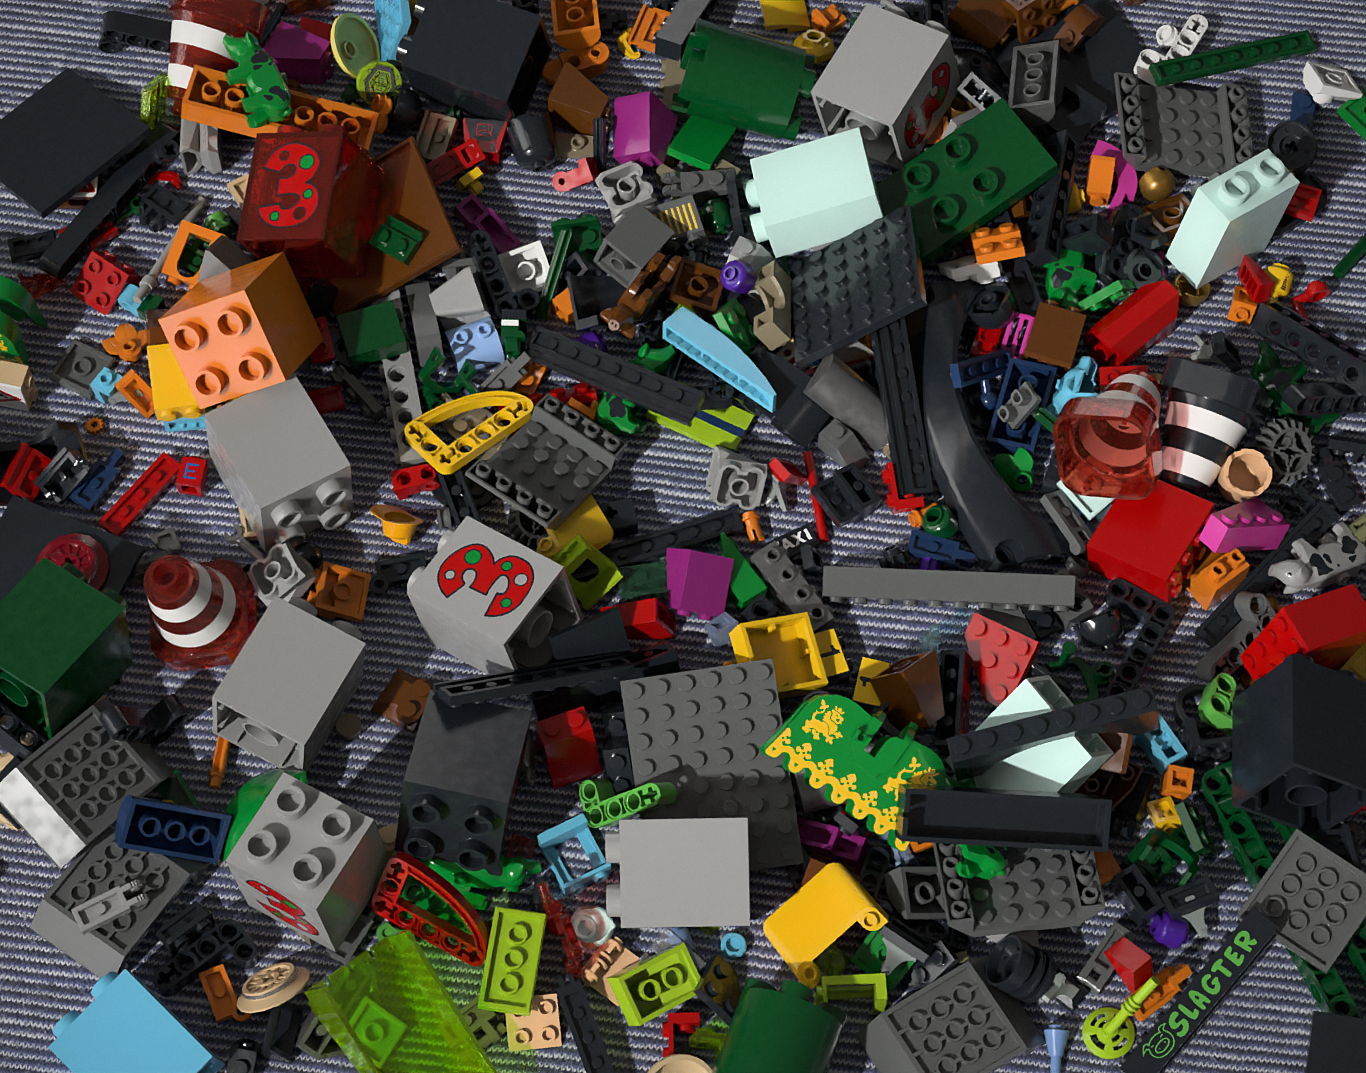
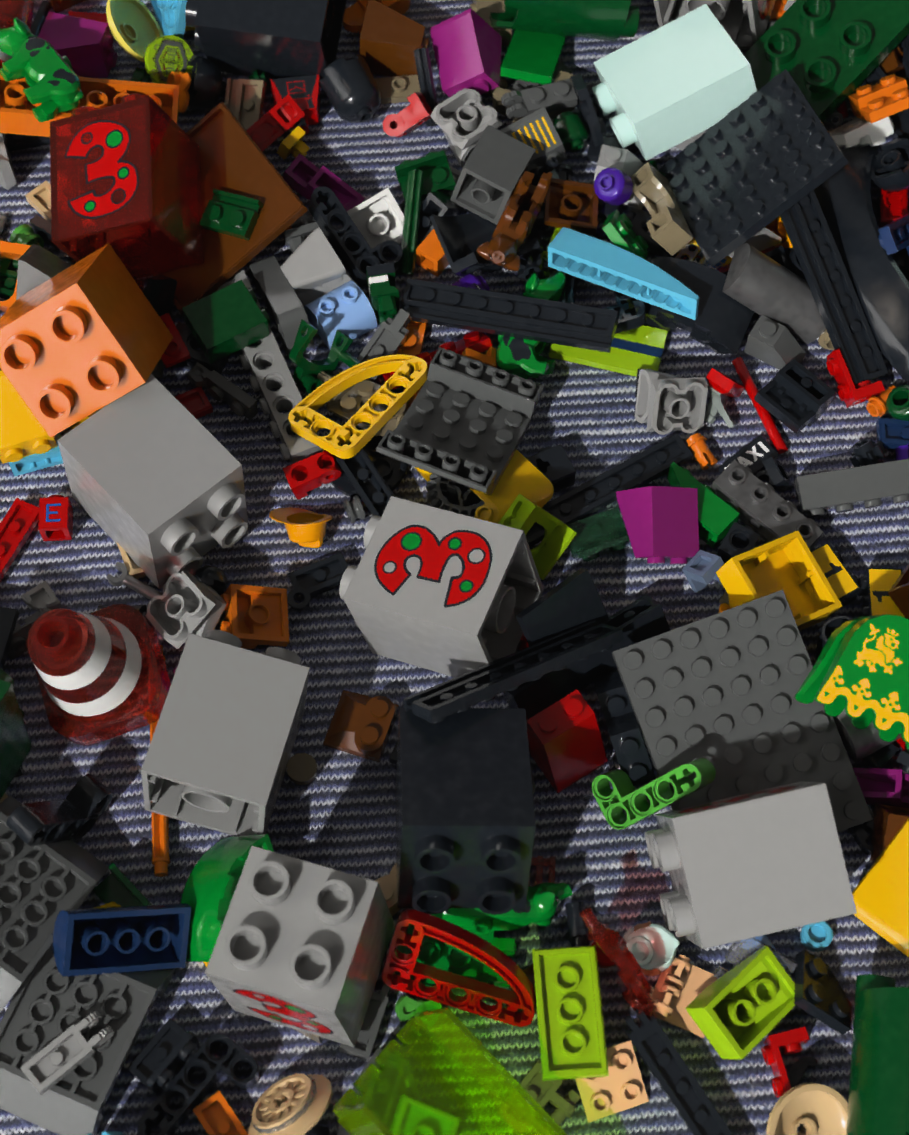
camera: 10 degrees left, 0 degrees up
medium azure panel [537,813,611,896] -> none
red slope [600,597,676,640] -> none
clear neon green bracket [689,1028,726,1065] -> none

